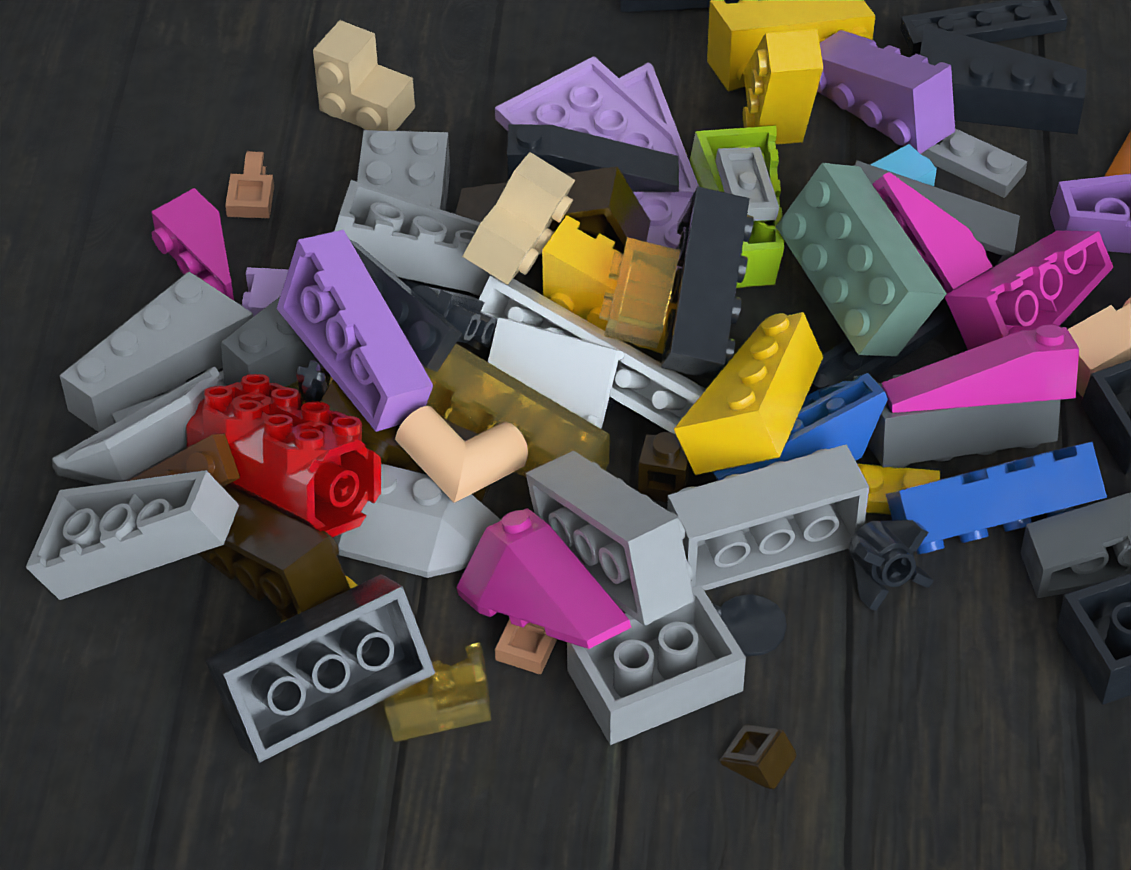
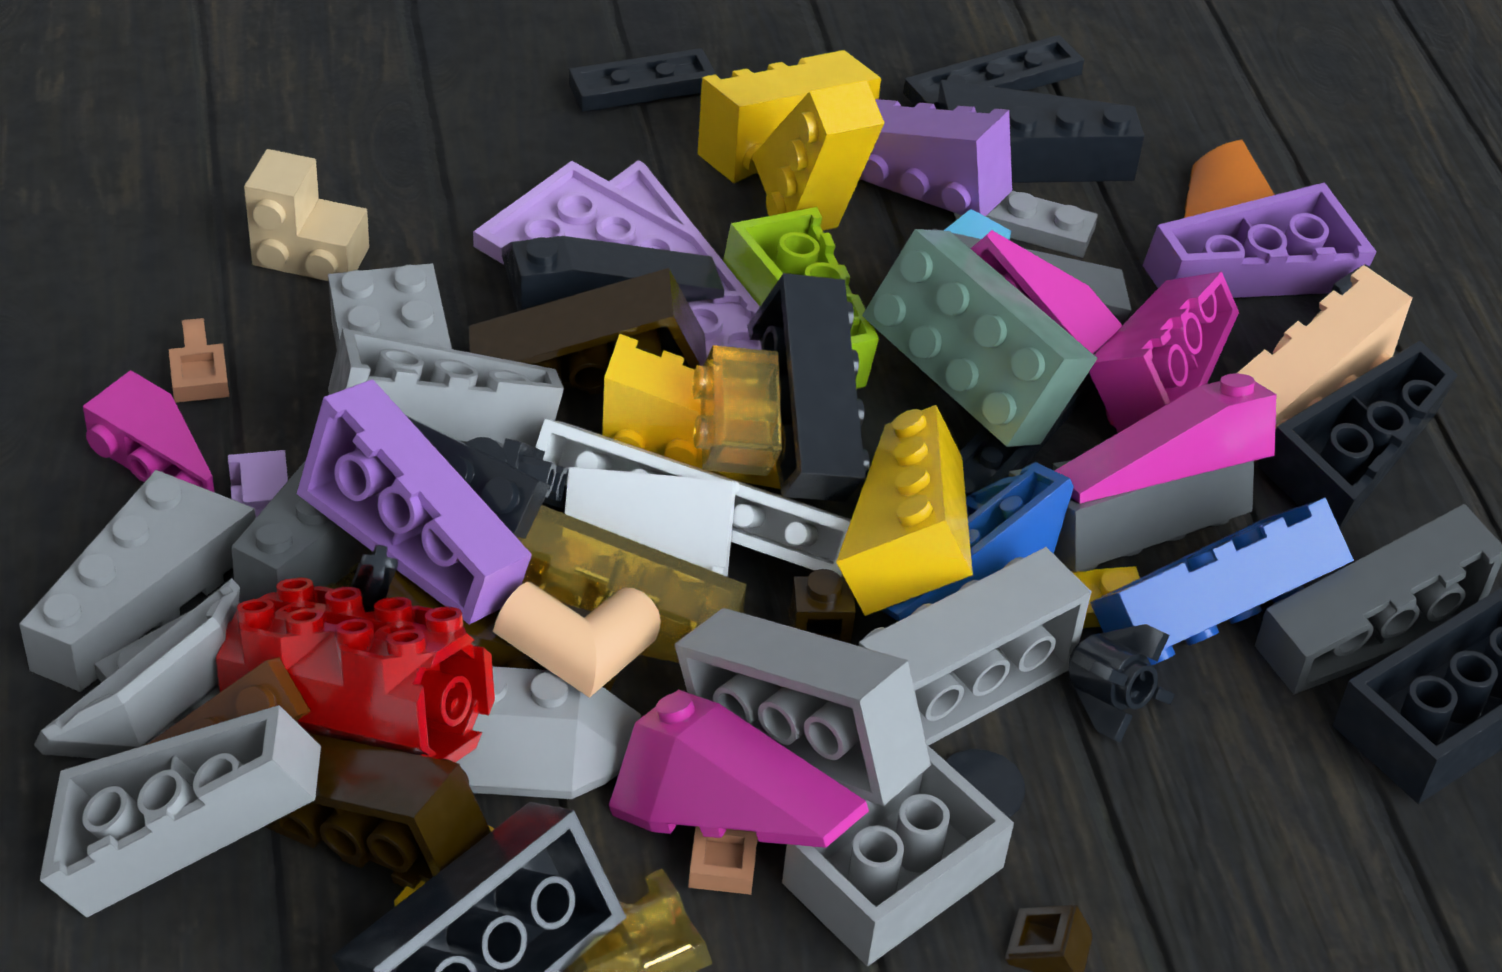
camera: 20 degrees left, 5 degrees down
tan brick [462,152,575,285] -> none
light grey plate [715,147,779,221] -> none

